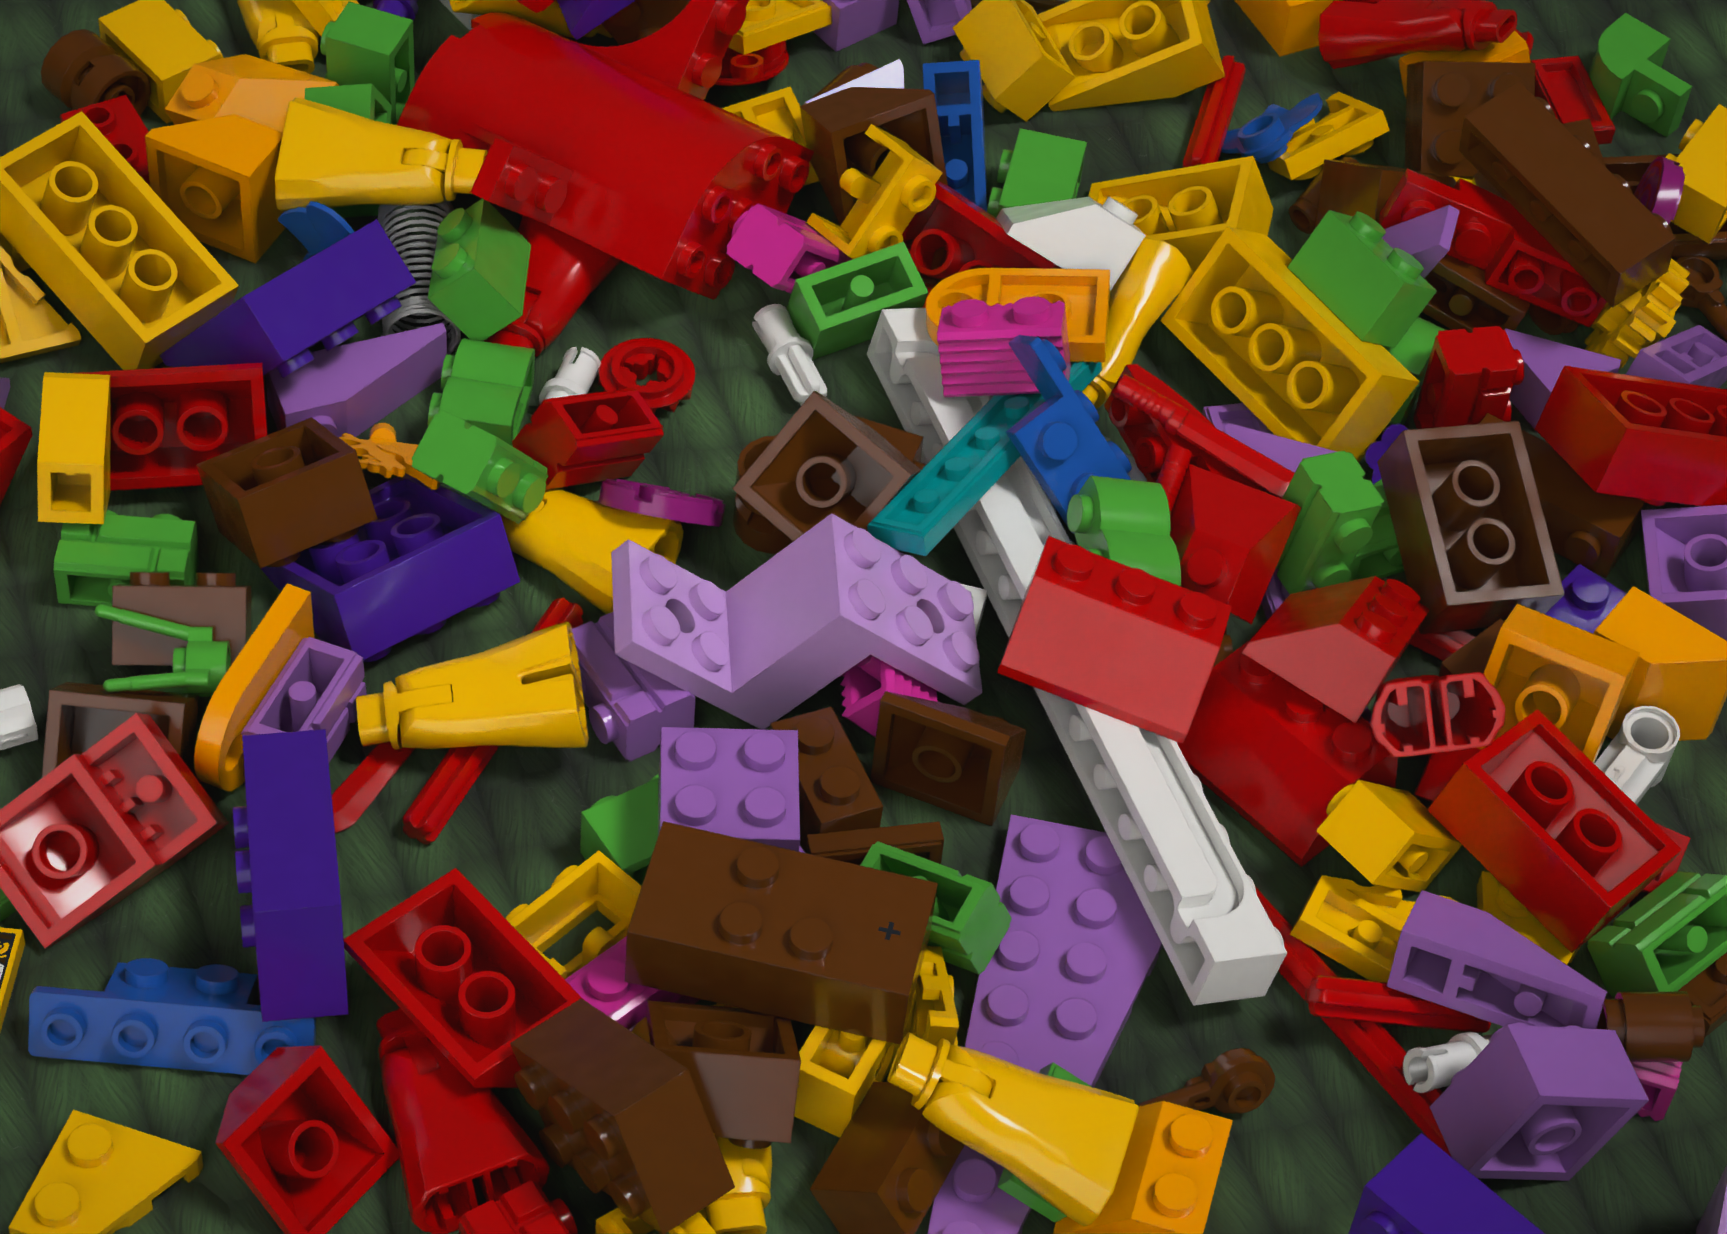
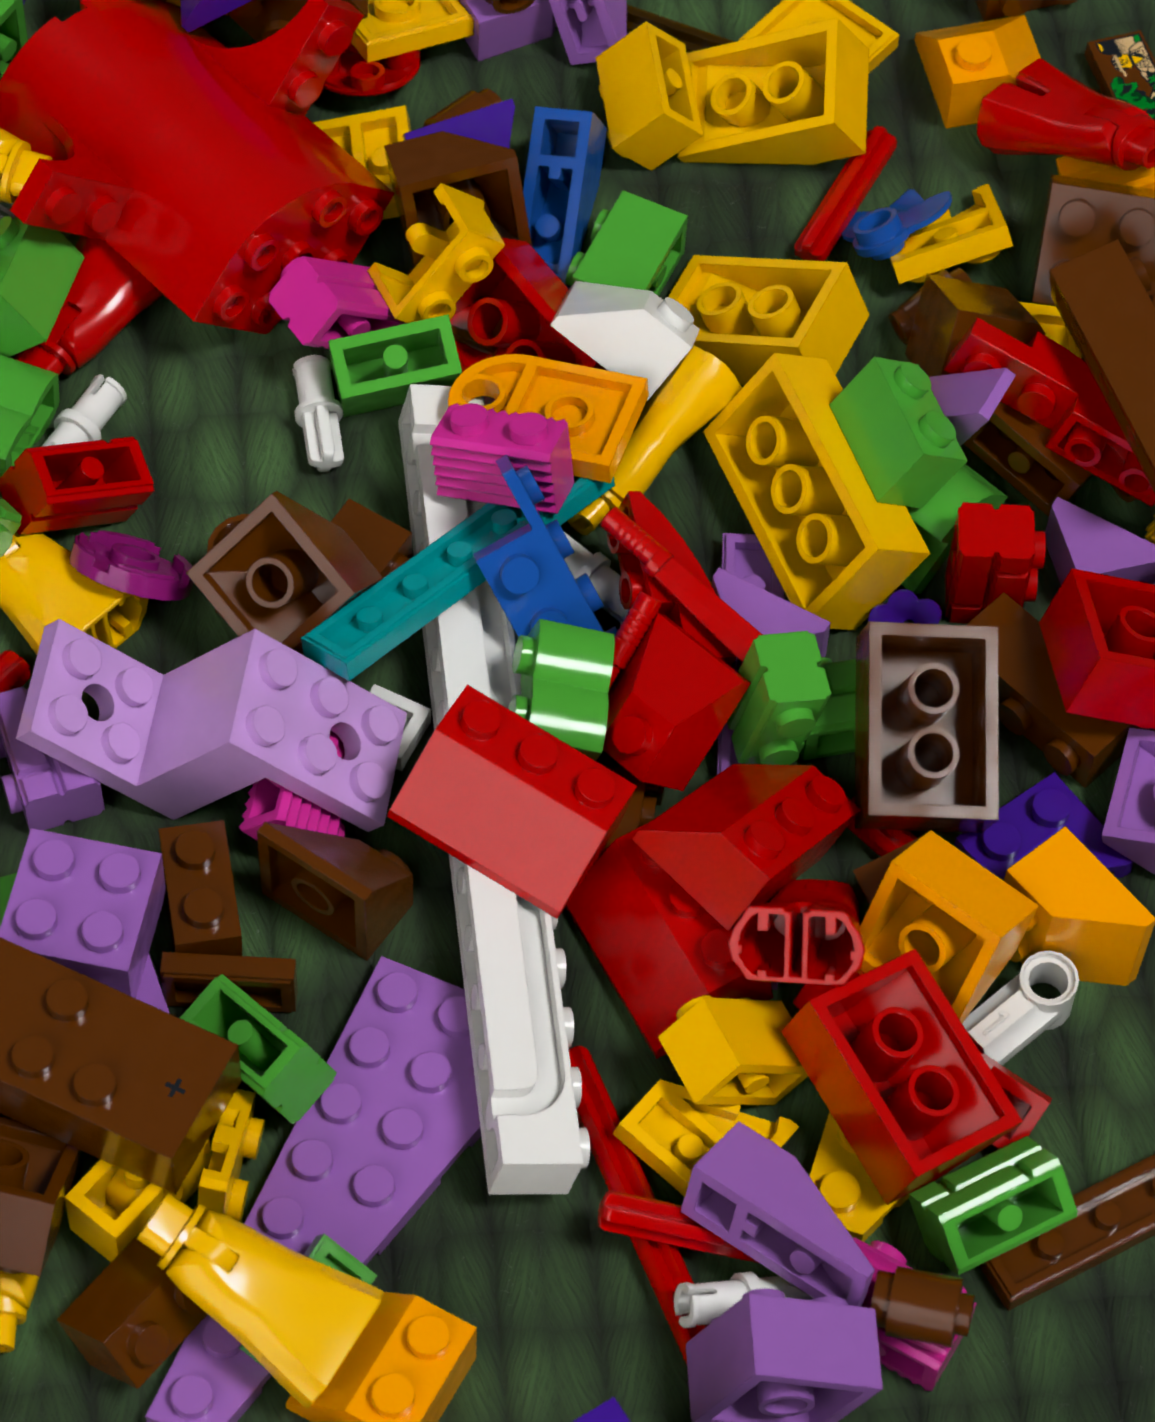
camera: 15 degrees right, 10 degrees up
red gear [598,338,695,413] -> none
reddish brown plate [1137,1048,1275,1114] -> none

